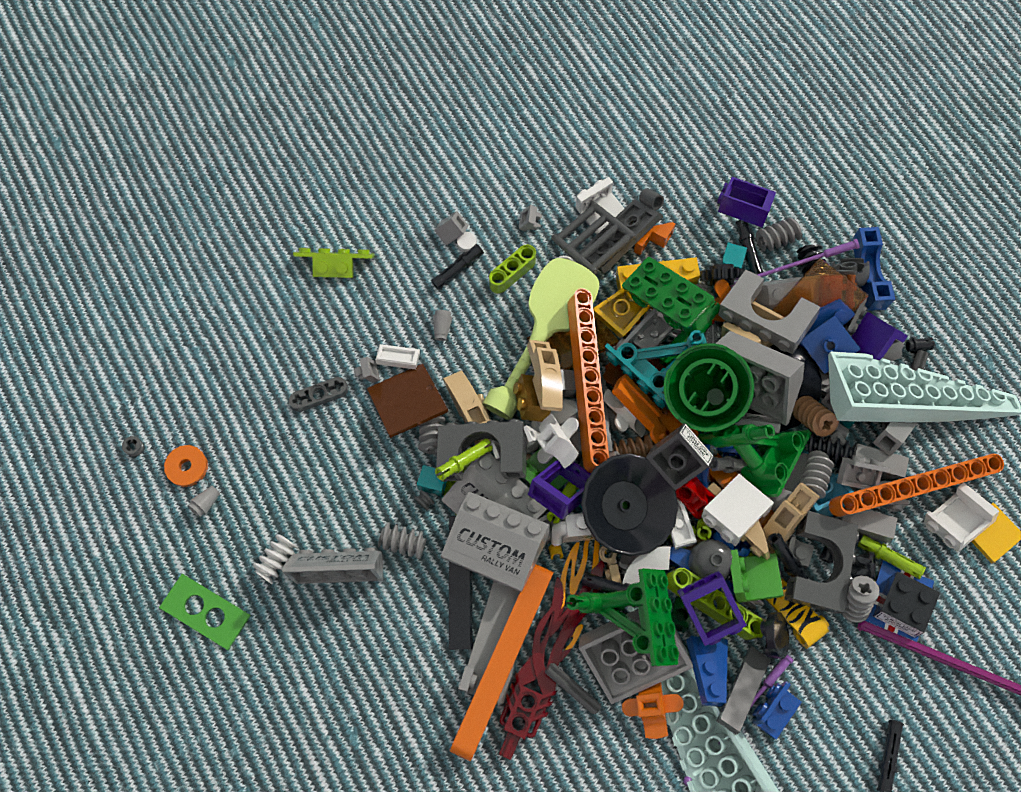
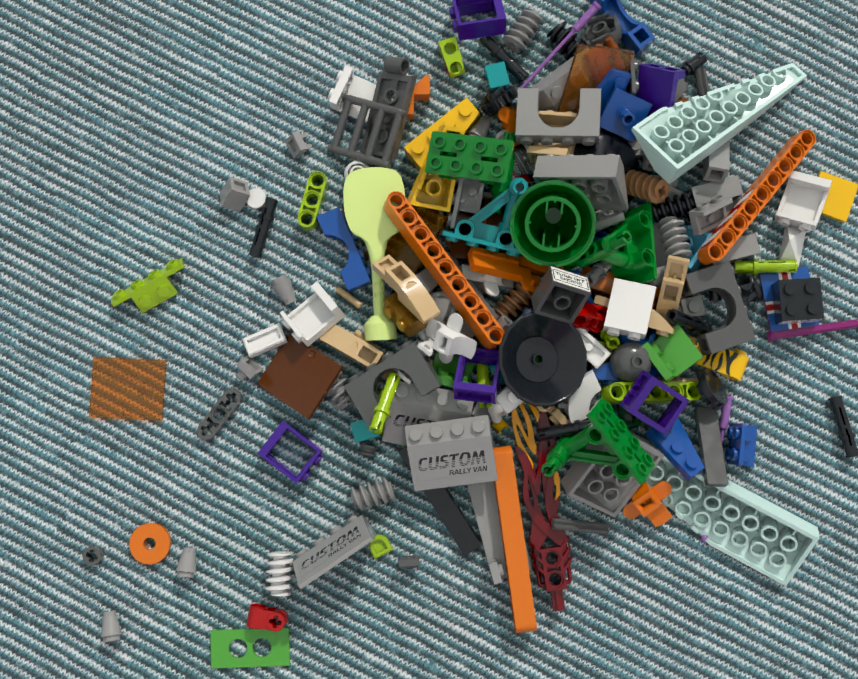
camera: 30 degrees left, 15 degrees up
light grey piece [841,576,879,622] -> none
none -> clear orange piece [89,357,167,421]
none -> light grey cone [101,611,122,643]
none -> red piece [246,604,289,632]
none -> dark purple window [257,421,324,484]
none -> white panel [280,281,346,347]
none -> blue arch [317,207,372,293]
none -> tan piece [335,286,362,309]
none -> lime tile [369,534,393,559]
none -> dark grey tile [398,555,420,569]
none -> lime leg [437,36,465,78]
none -> white slope [778,225,806,267]

